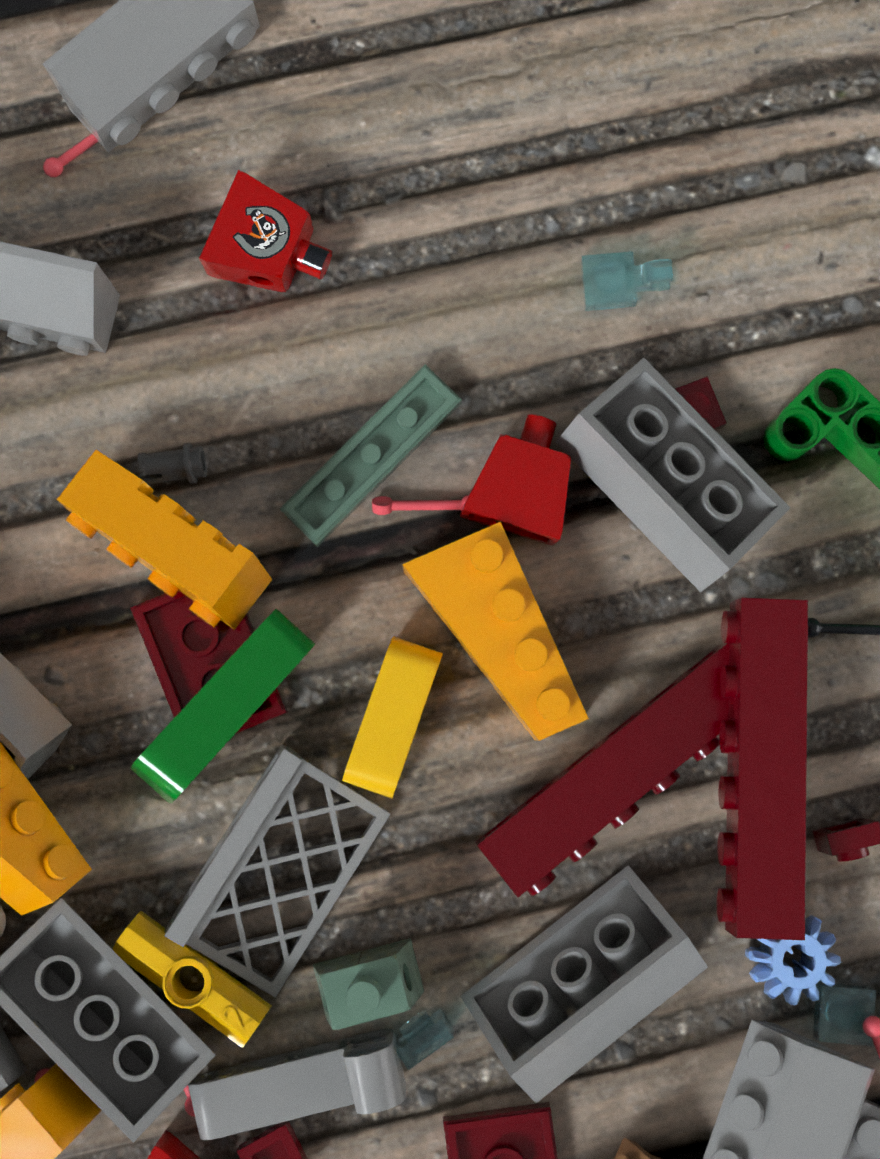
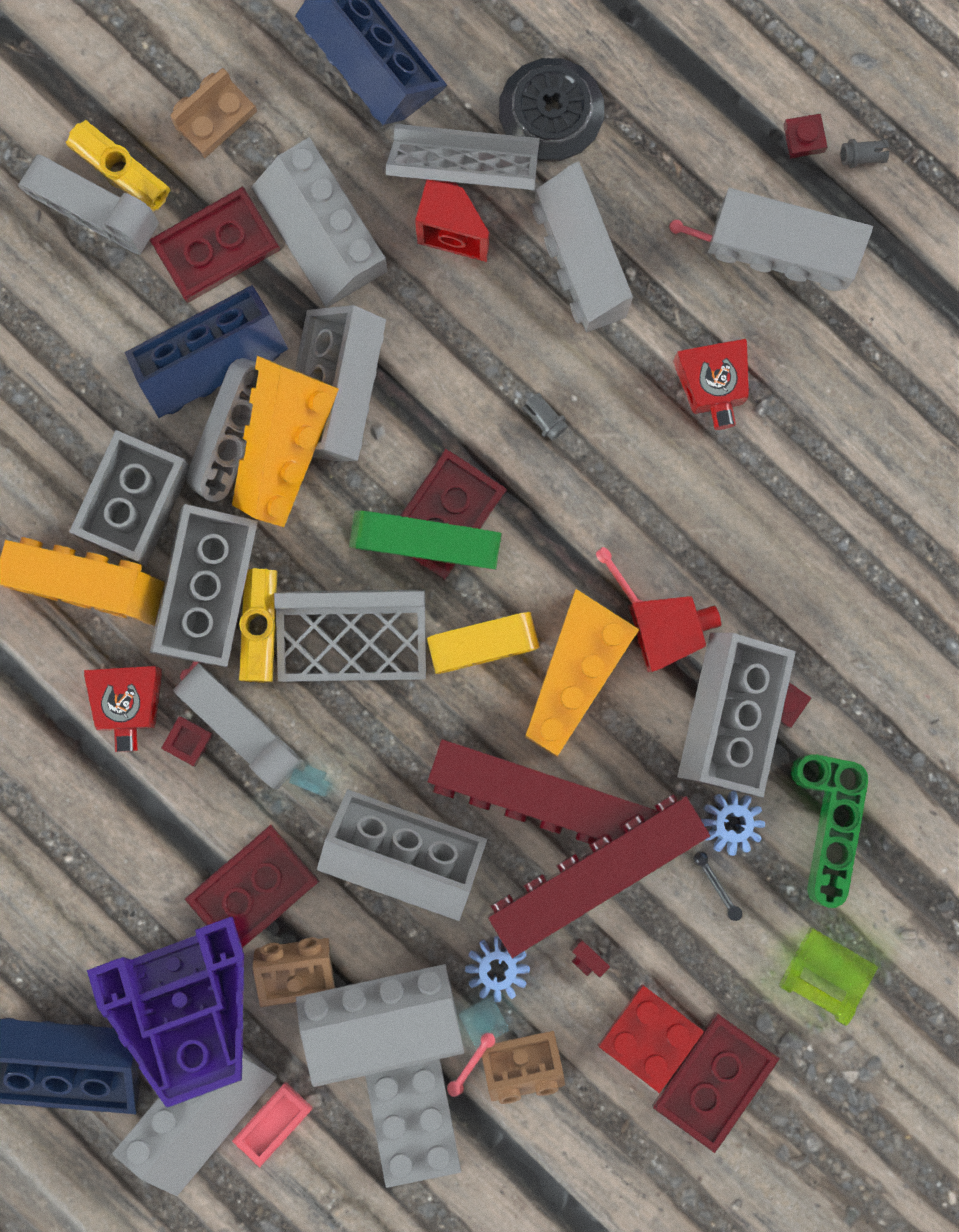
camera: 55 degrees right, 0 degrees up
light orange wedge [56,450,272,630] -> none
sand green tile [280,364,462,547] -> none
sand green torso [313,938,424,1030] -> none
clear light blue plate [581,251,673,311] -> none
none -> light blue gear [701,791,765,856]

